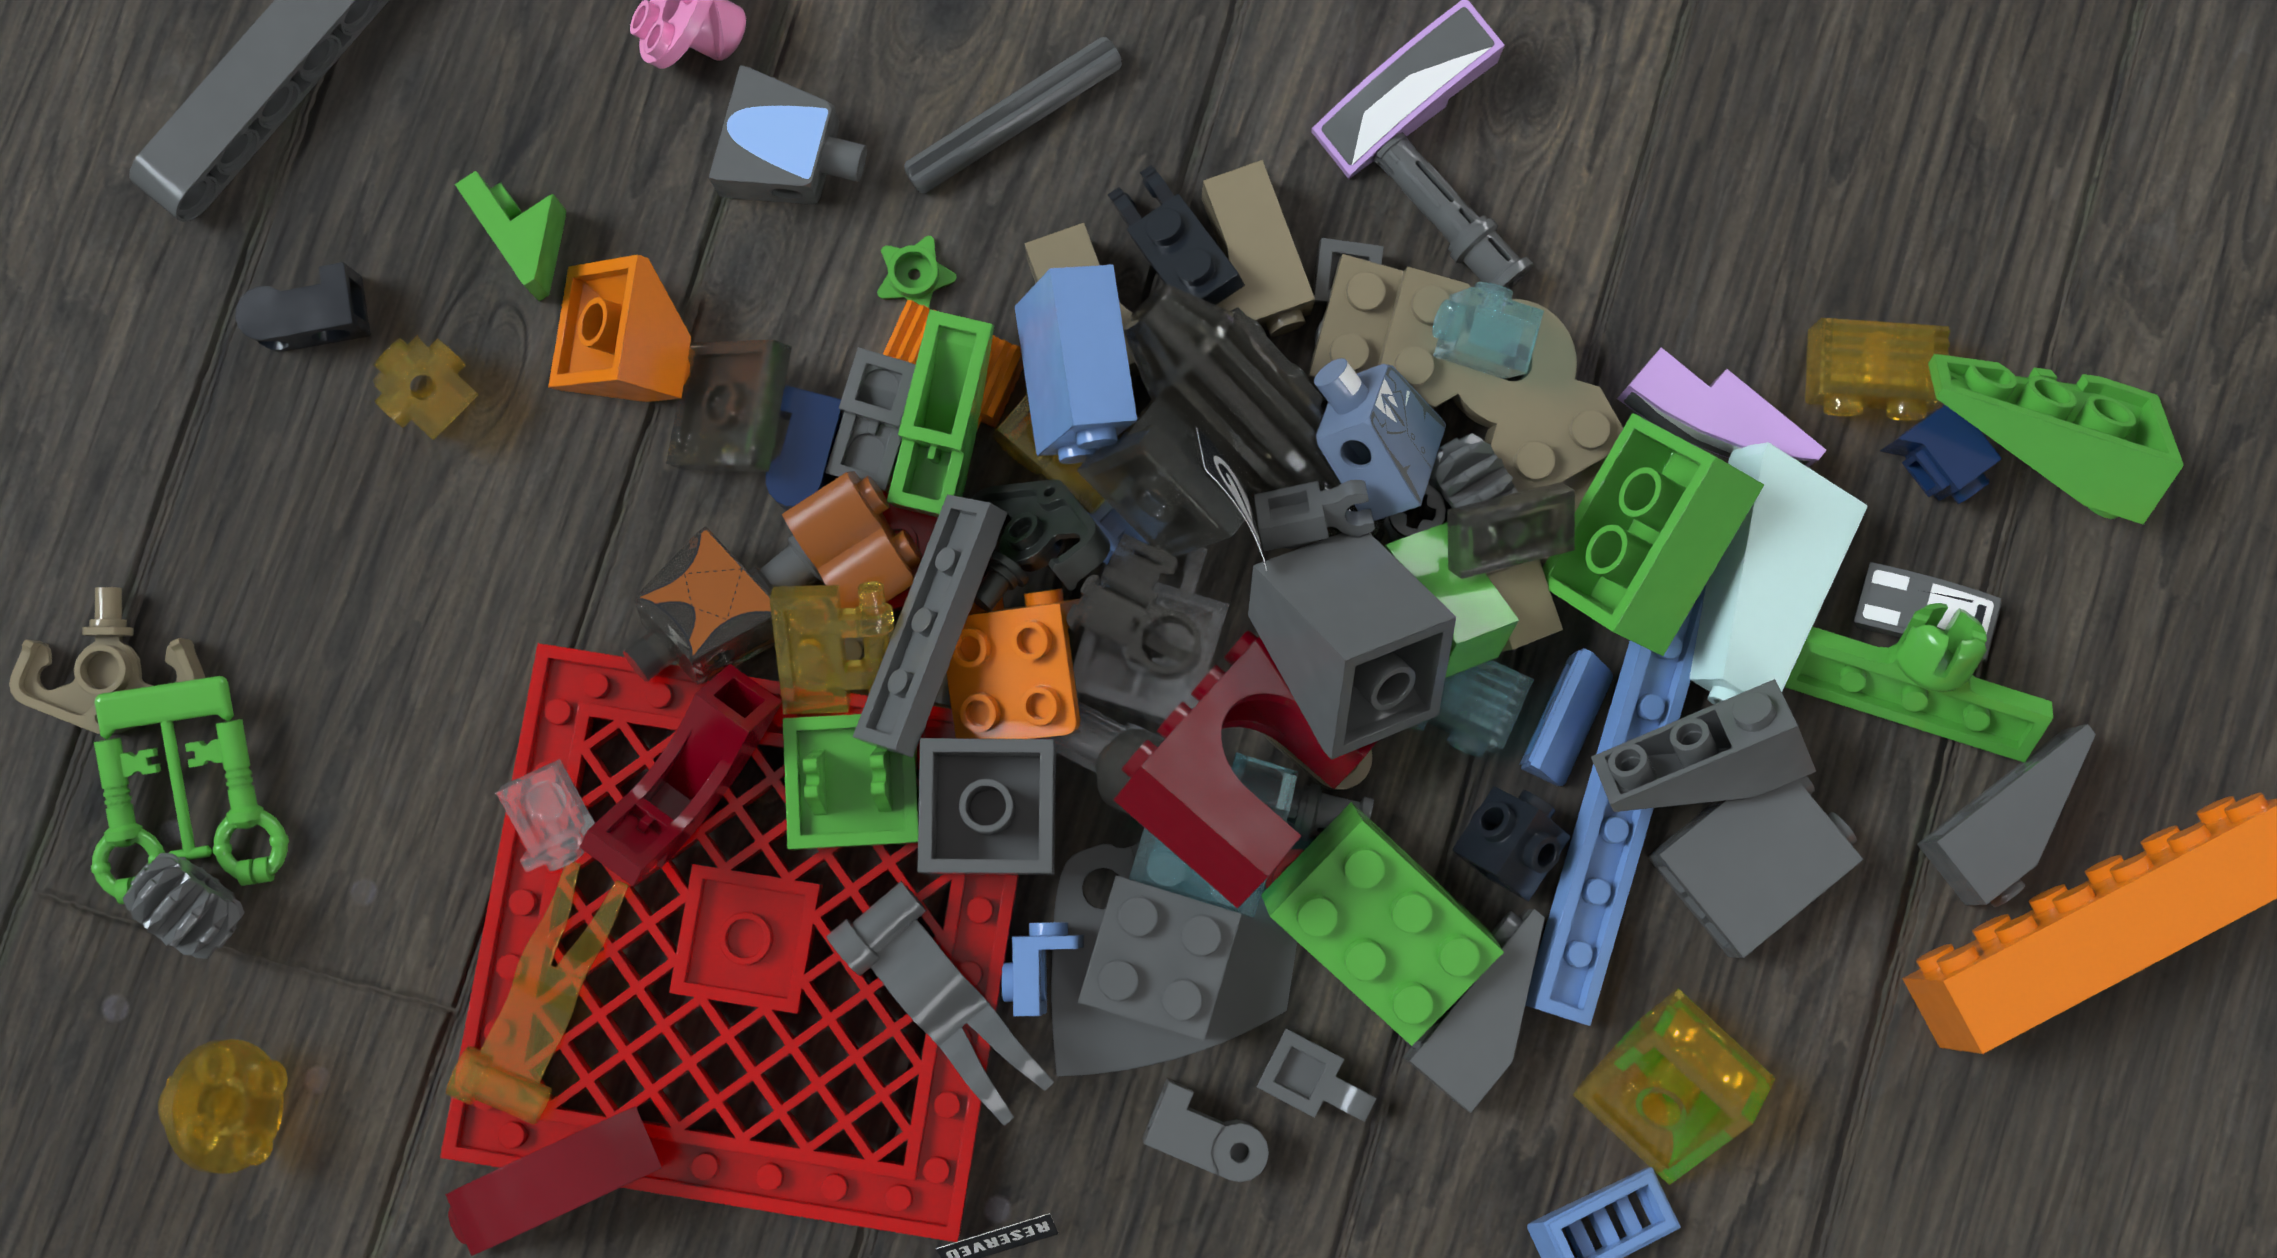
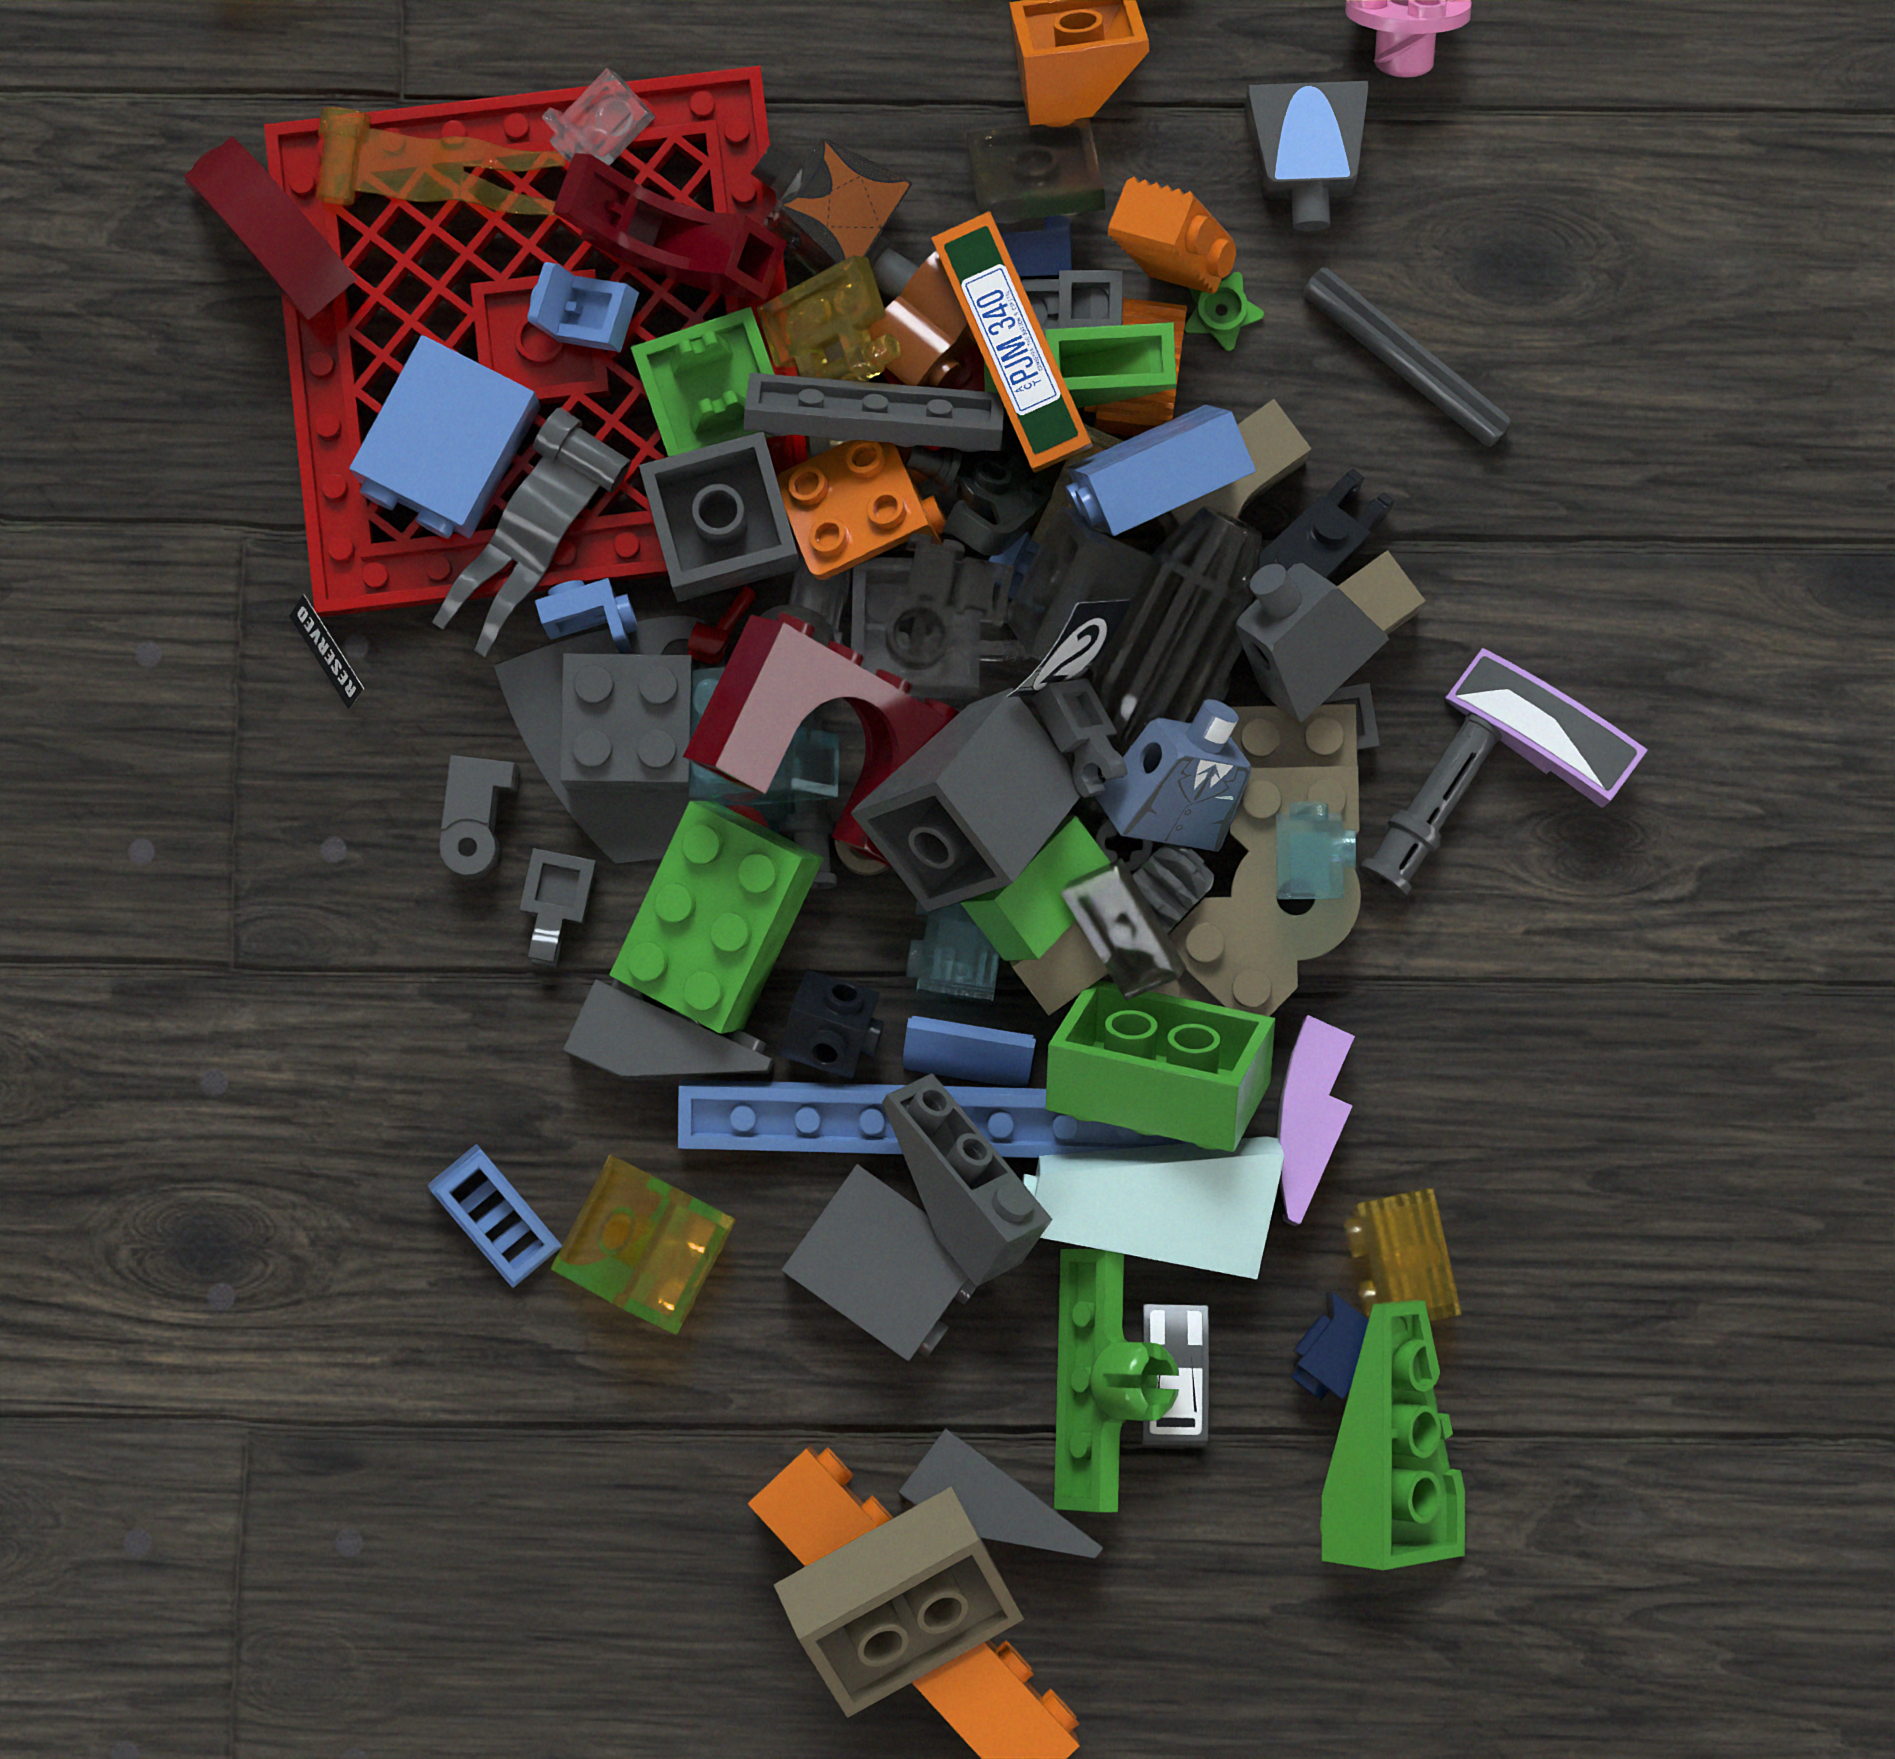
camera: 75 degrees right, 0 degrees up
none -> medium blue brick [349,335,541,539]
none -> medium blue bracket [527,262,639,352]
none -> red hand [687,586,757,665]
none -> dark tan slope [774,1486,1024,1718]
none -> tile [932,211,1093,473]
none -> orange brick [1108,176,1236,294]
none -> dark grey torso [1235,563,1389,723]

